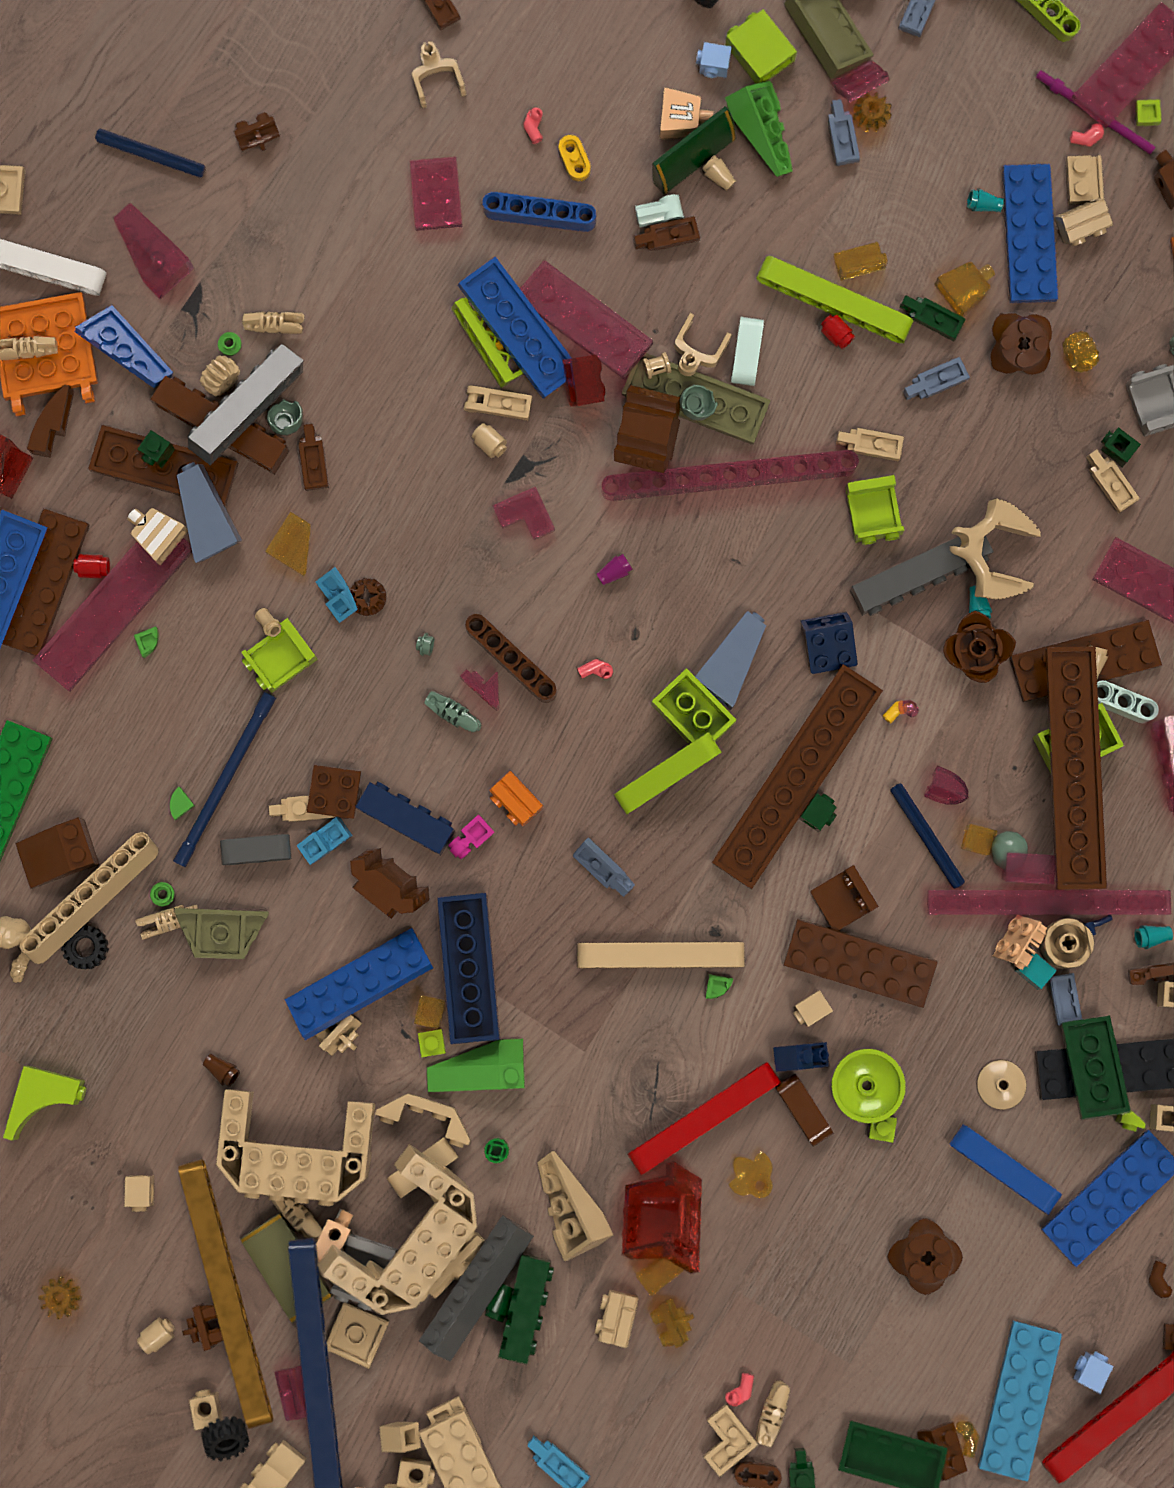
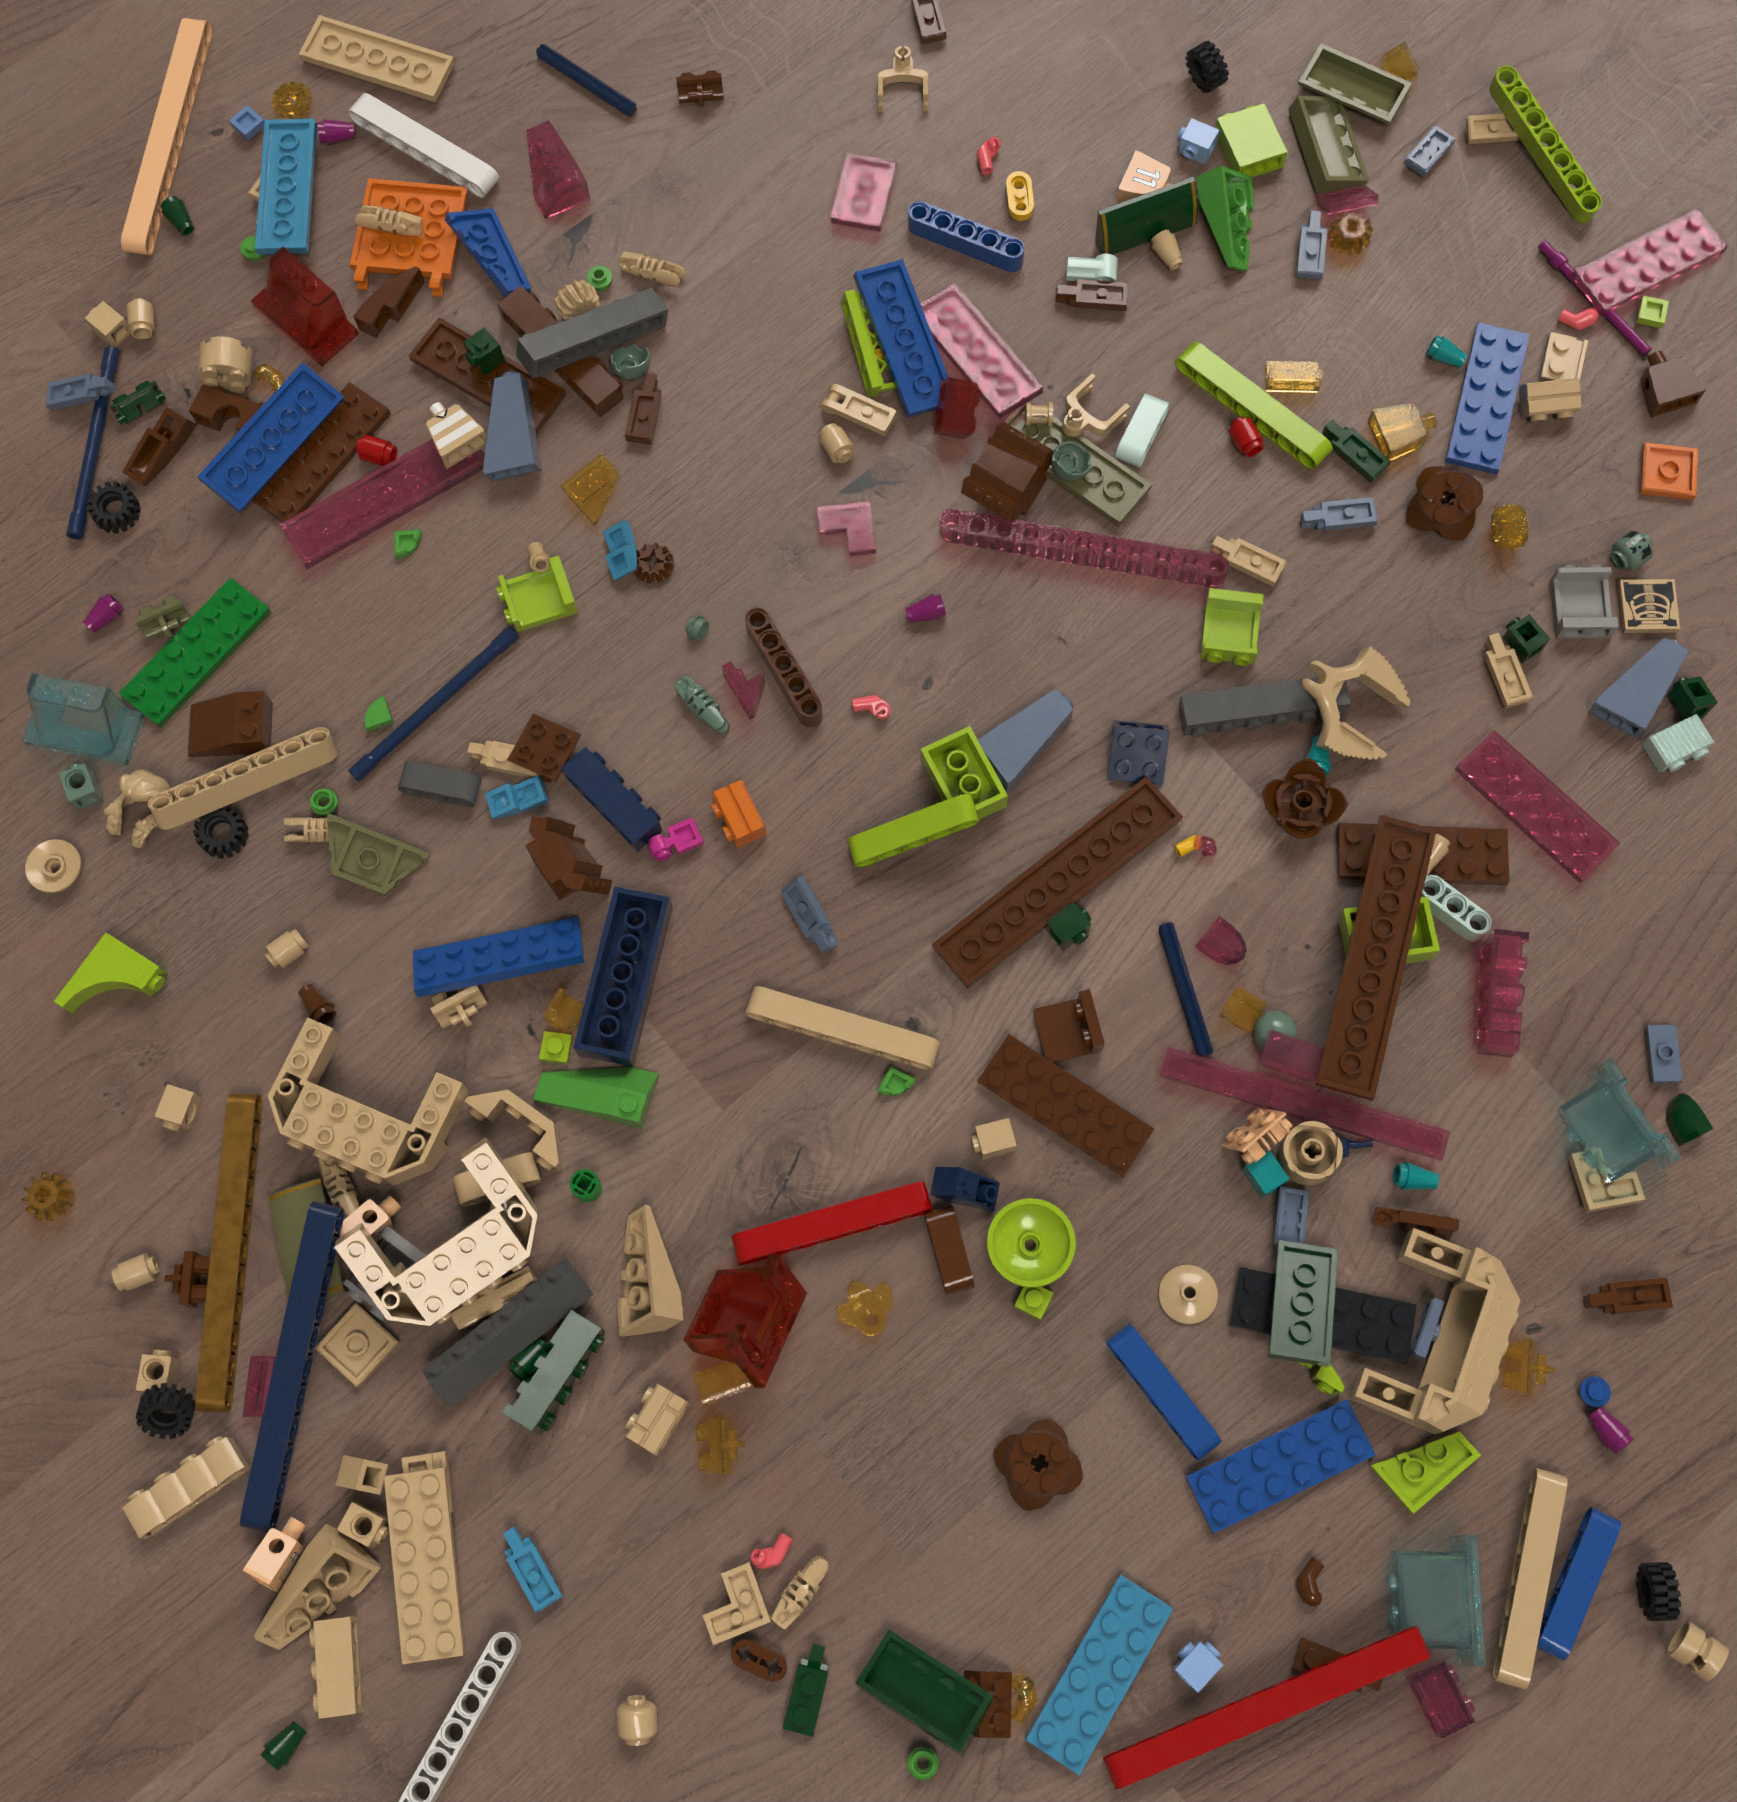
camera: 20 degrees right, 10 degrees down
none -> tan brick [265,929,309,968]

